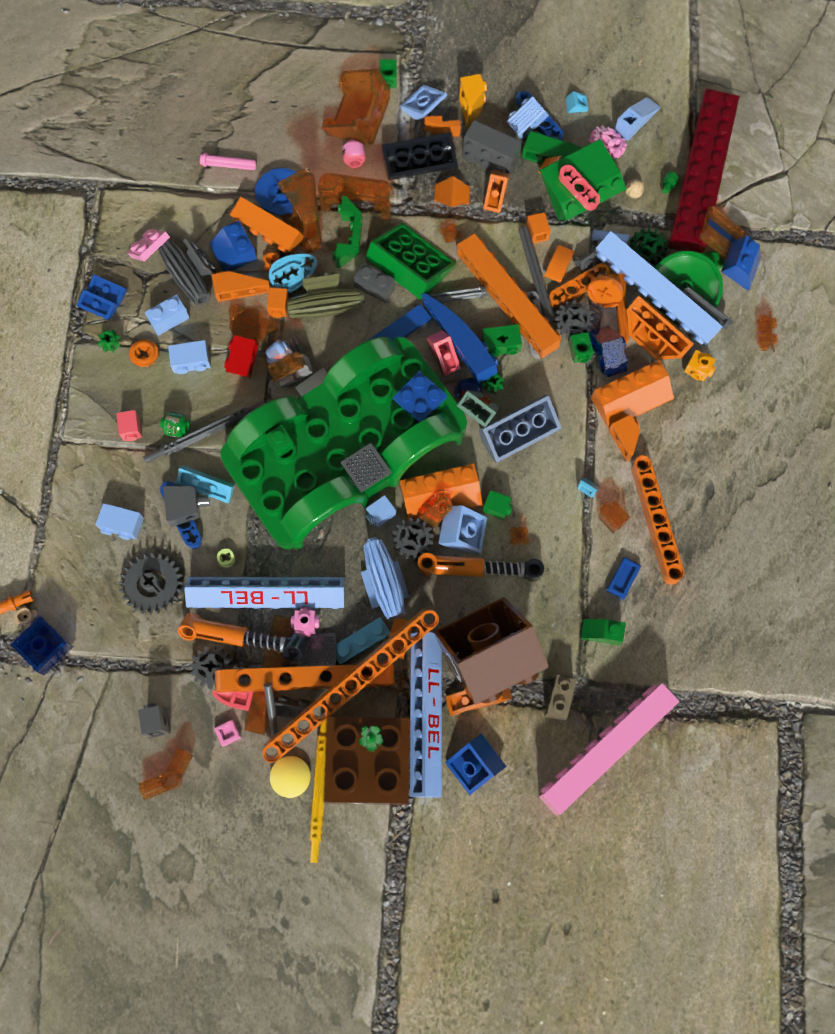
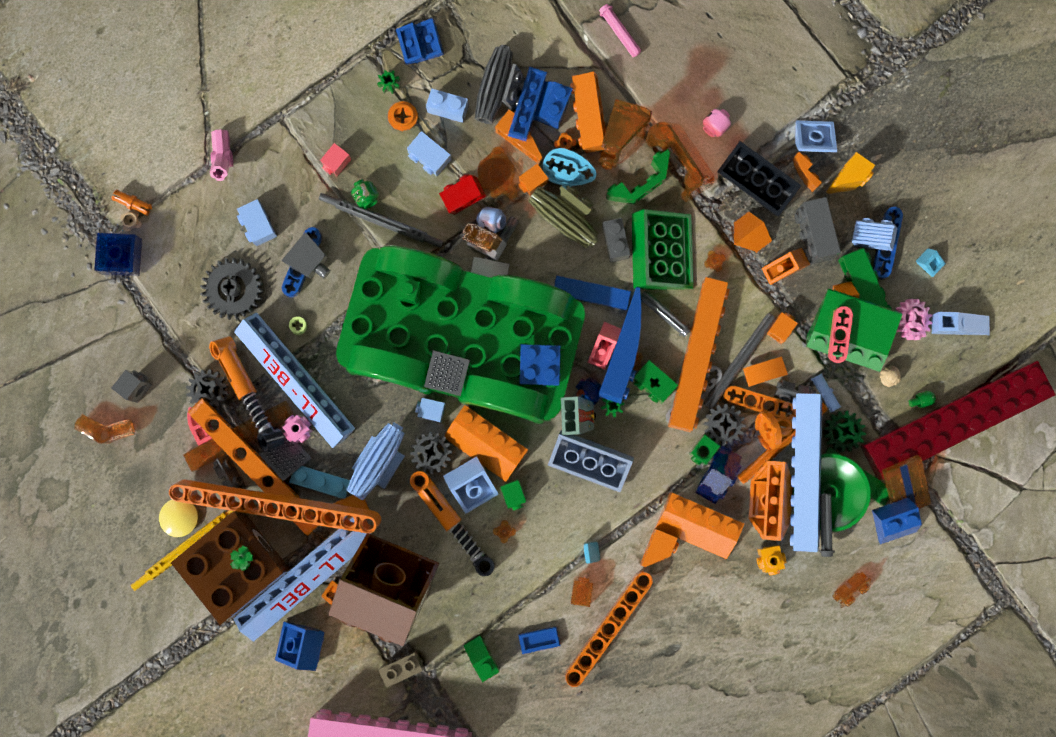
camera: 50 degrees right, 10 degrees up
bright pink plate [127,229,170,262] -> none
medium azure plate [176,465,235,504] -> none
bright pink tile [214,719,241,747] -> none
blue piece [255,168,308,215] -> none
dark grey bar [264,683,279,737] -> none
clear orange windscreen [321,69,391,145] -> none
green brick [379,60,397,89] -> none
clear orange piece [417,489,453,527] -> none
none -> bright pink piece [210,129,233,181]
none -> blue tile [508,67,547,142]

